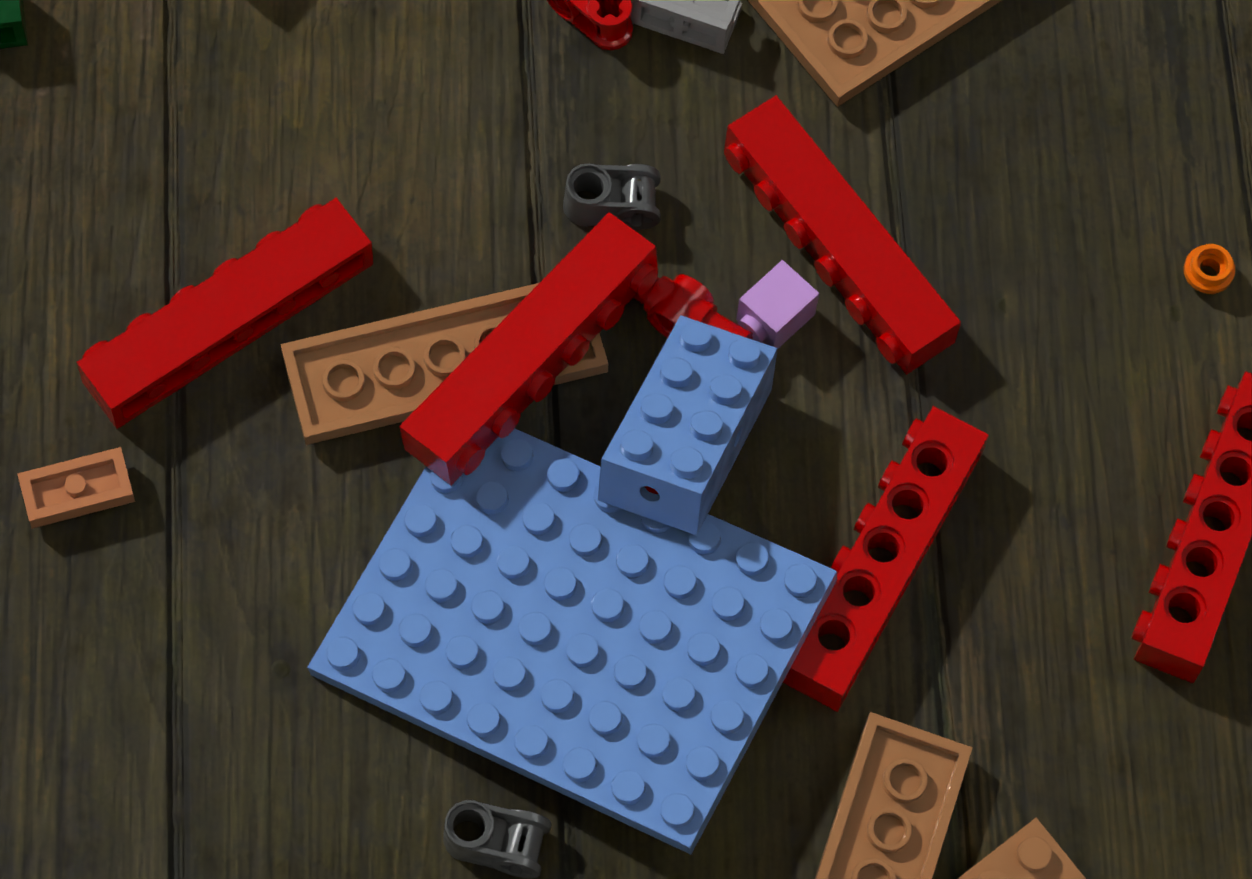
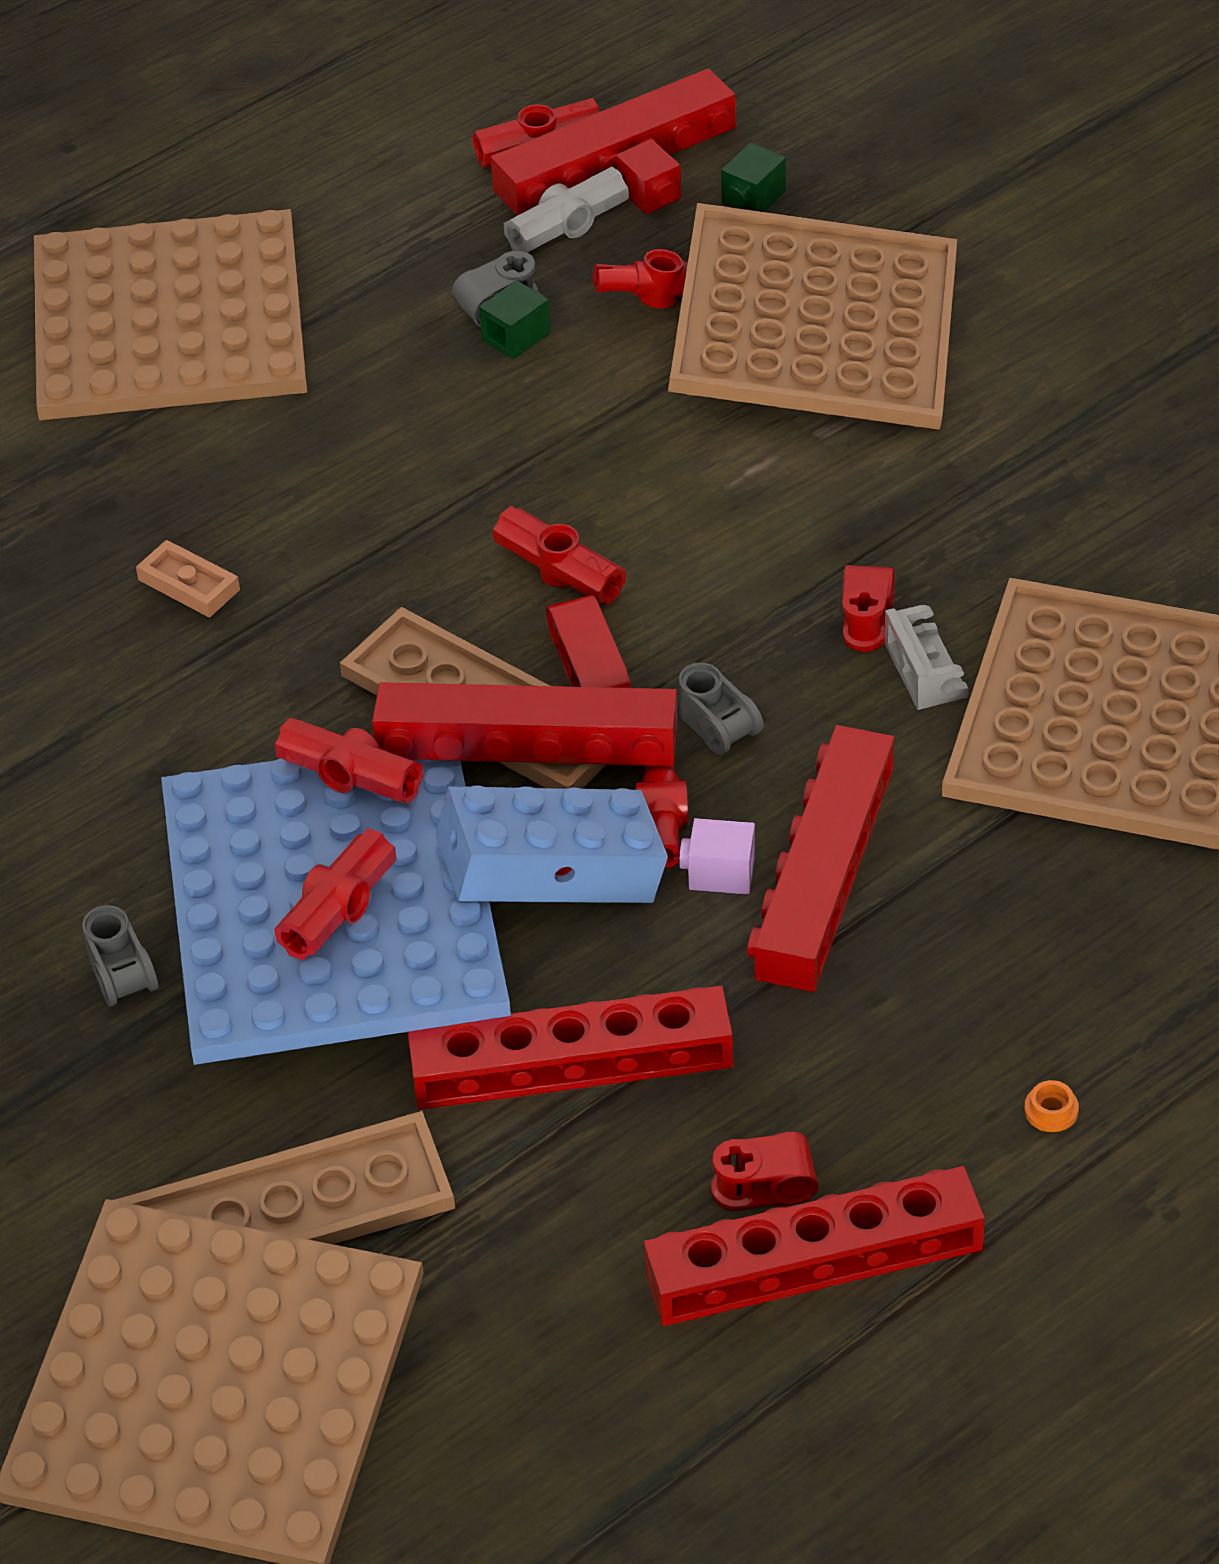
camera: 60 degrees right, 20 degrees down
red brick [76,197,373,429] -> none
none -> red piece [274,828,397,961]
none -> red piece [275,717,424,804]
none -> red piece [493,506,626,605]
none -> red beam [546,595,631,688]
none -> red piece [711,1132,819,1211]

